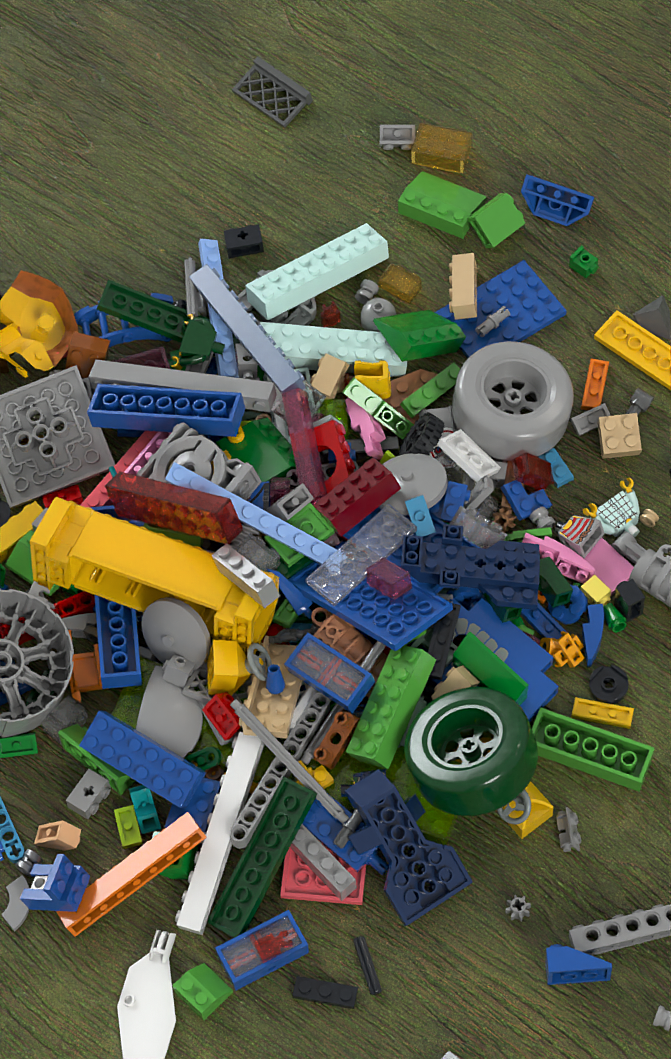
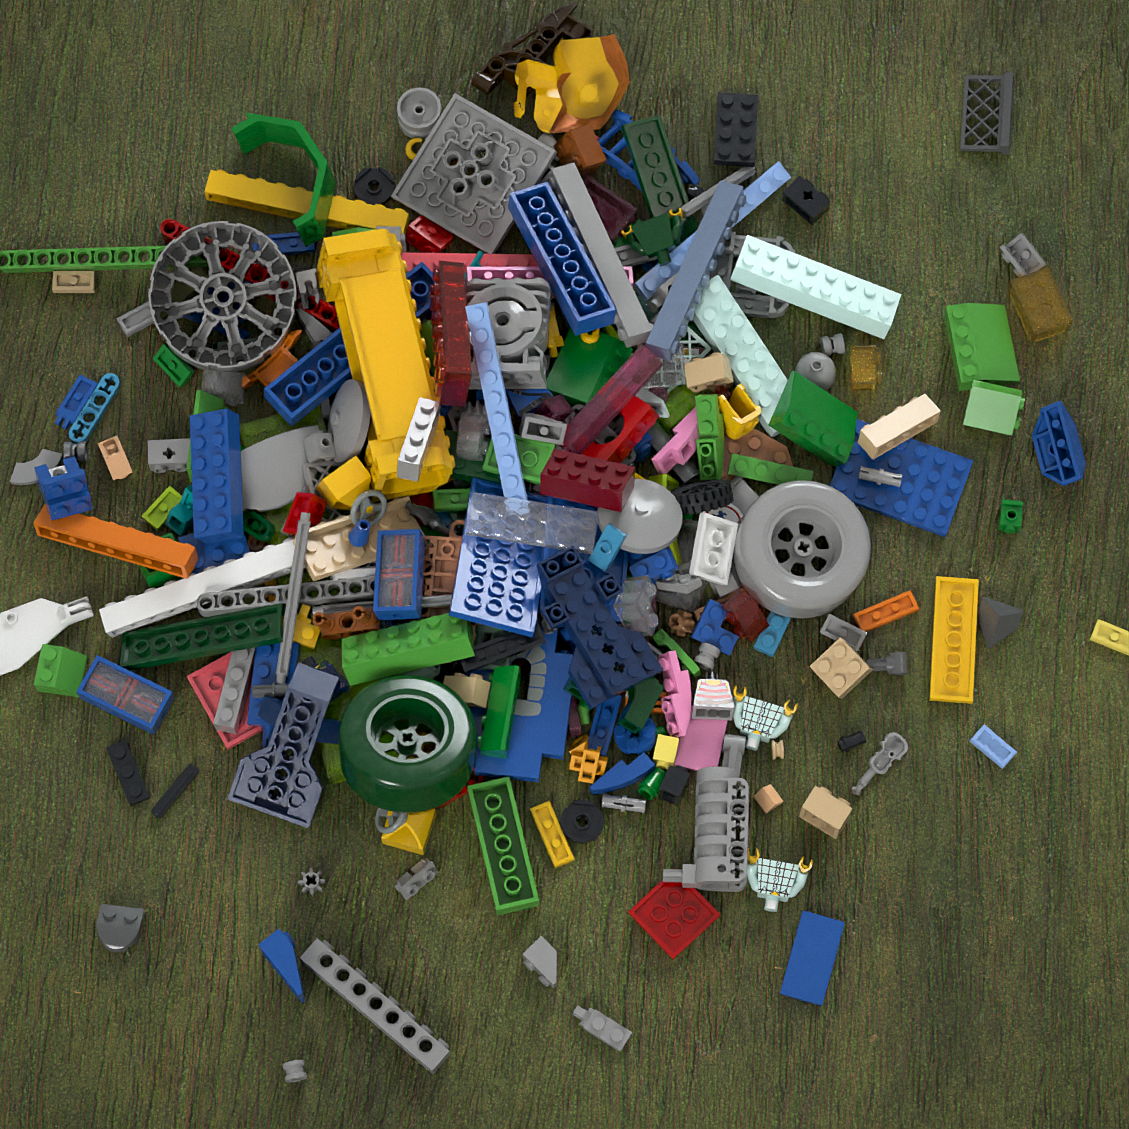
camera: 50 degrees right, 10 degrees up
clear red plate [253,930,293,963] -> none
blue bar [266,568,313,619] -> none
clear red plate [320,301,341,327] -> none
clear pink brick [366,557,412,600] -> none
none -> light grey pin [602,794,646,813]
none -> black plate [713,92,758,167]

